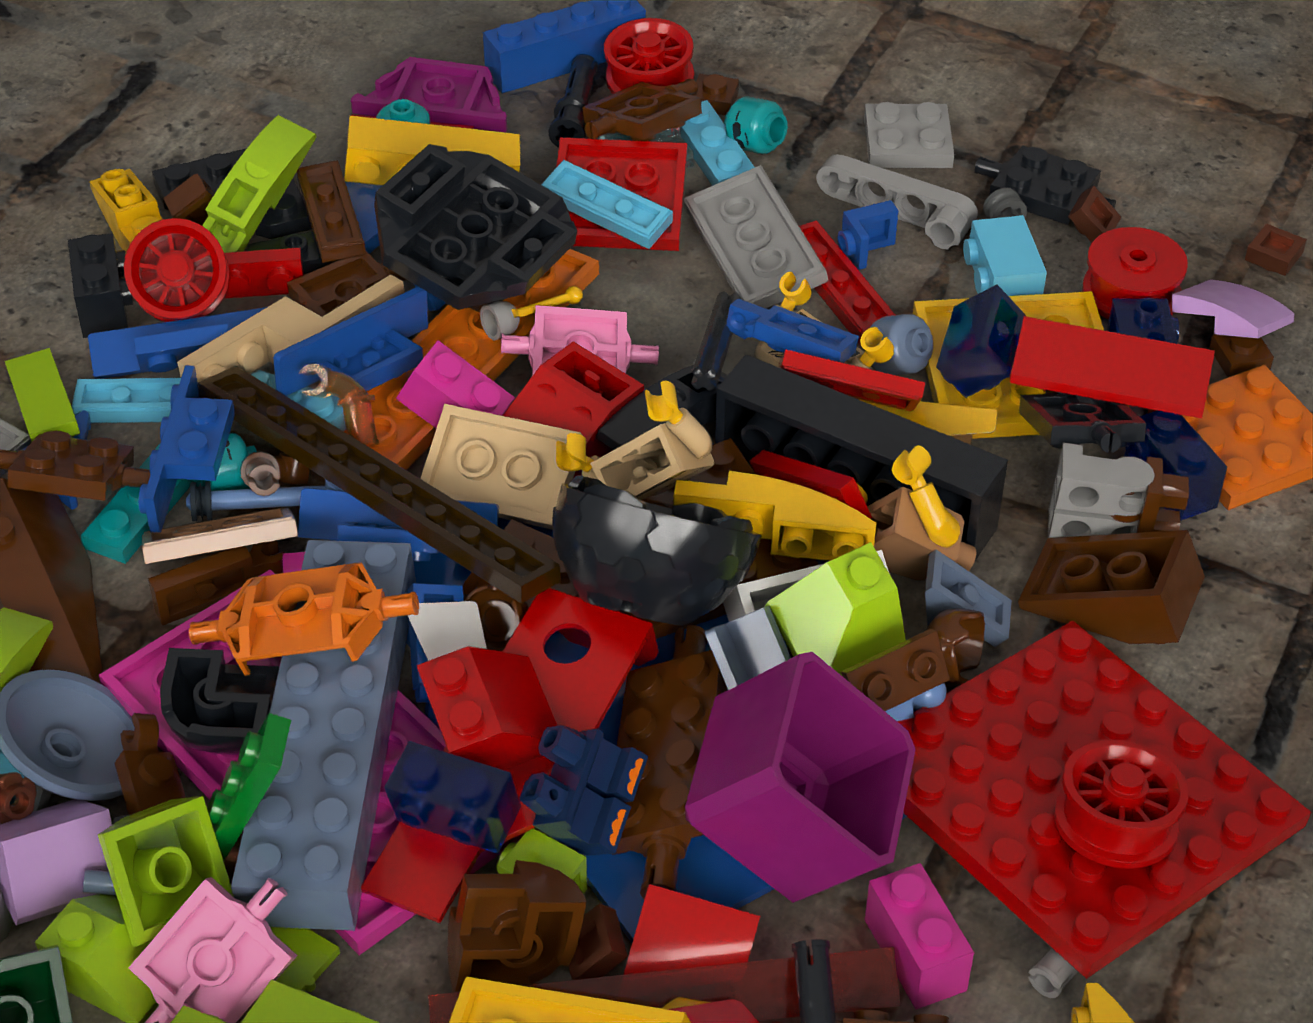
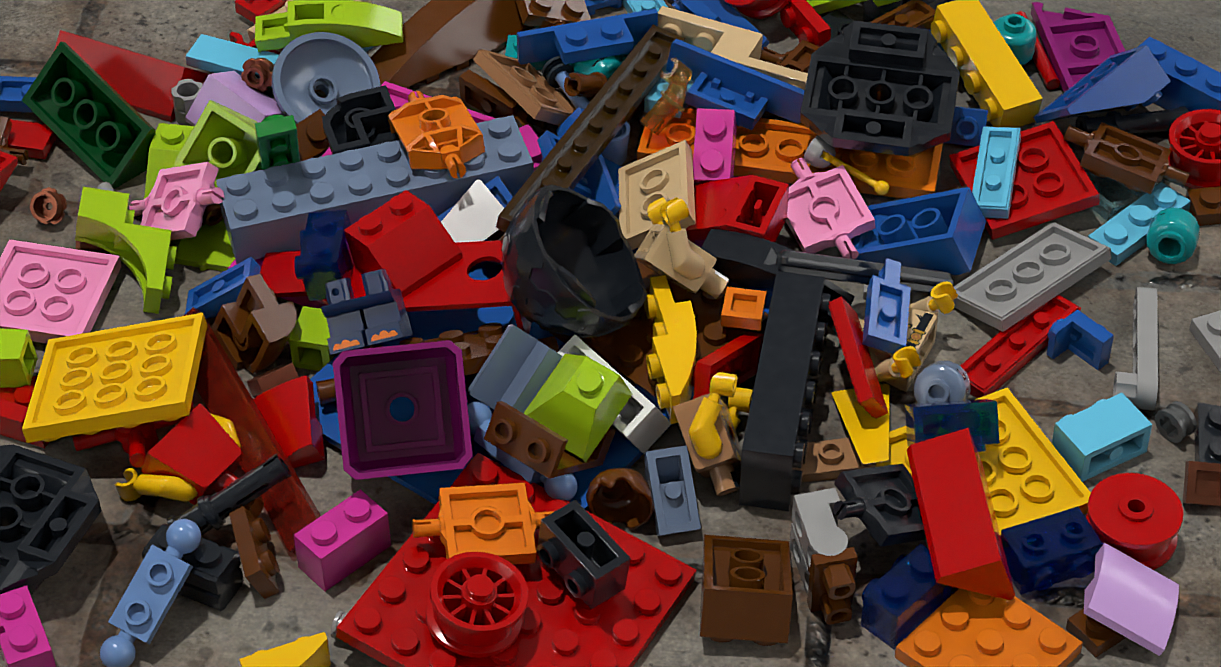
camera: 70 degrees right, 0 degrees up
none -> blue plate [185,257,261,319]
none -> orange plate [412,483,555,565]
none -> black brick [537,499,631,610]
none -> orange plate [721,287,767,331]
none -> blue slope [850,187,986,276]
none -> blue slope [1033,45,1171,123]

